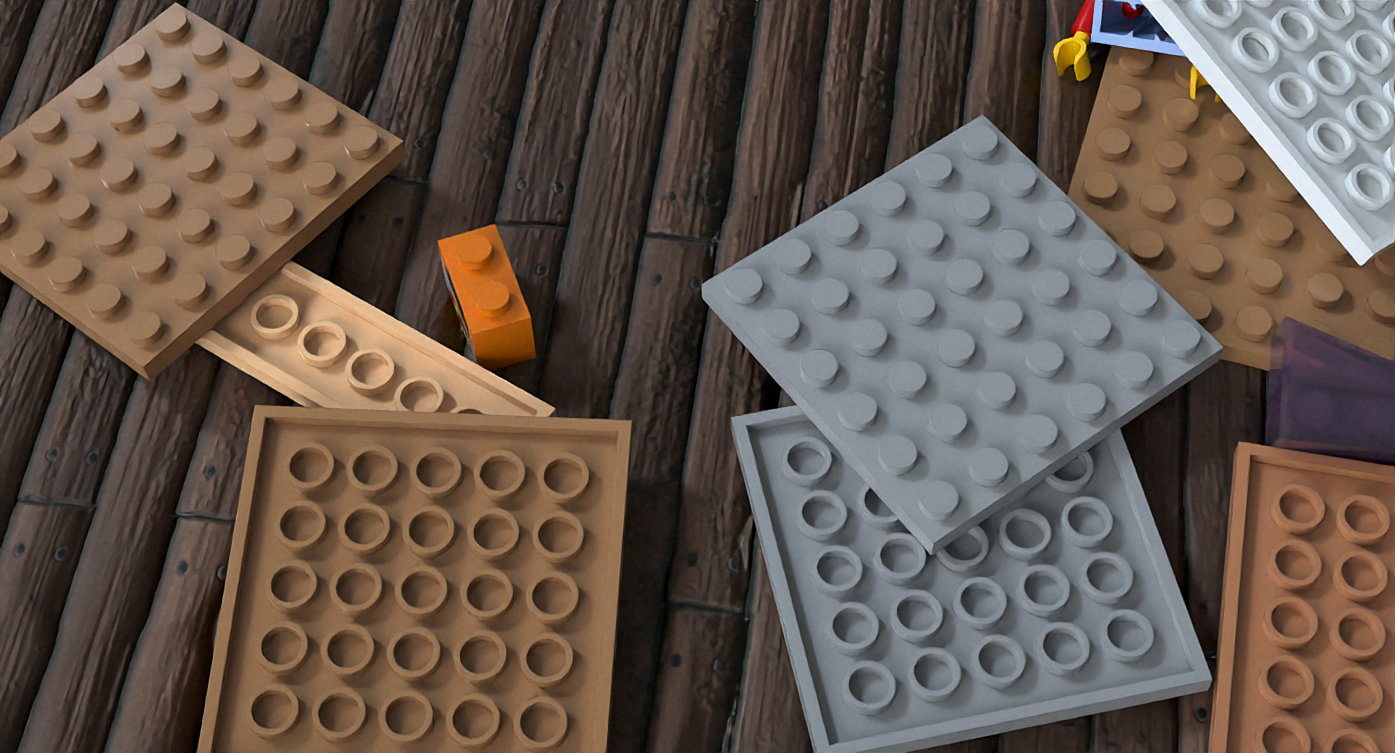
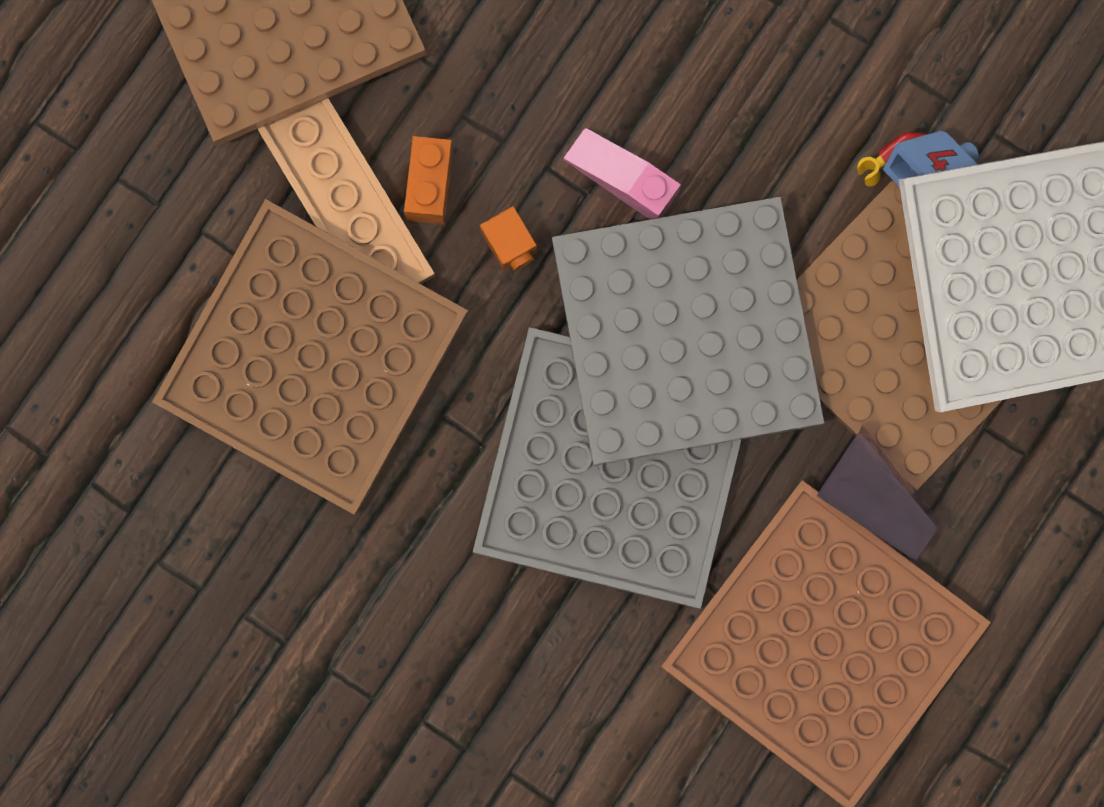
camera: 25 degrees right, 25 degrees up
none -> orange brick [480,206,537,271]
none -> bright pink slope [563,128,681,220]

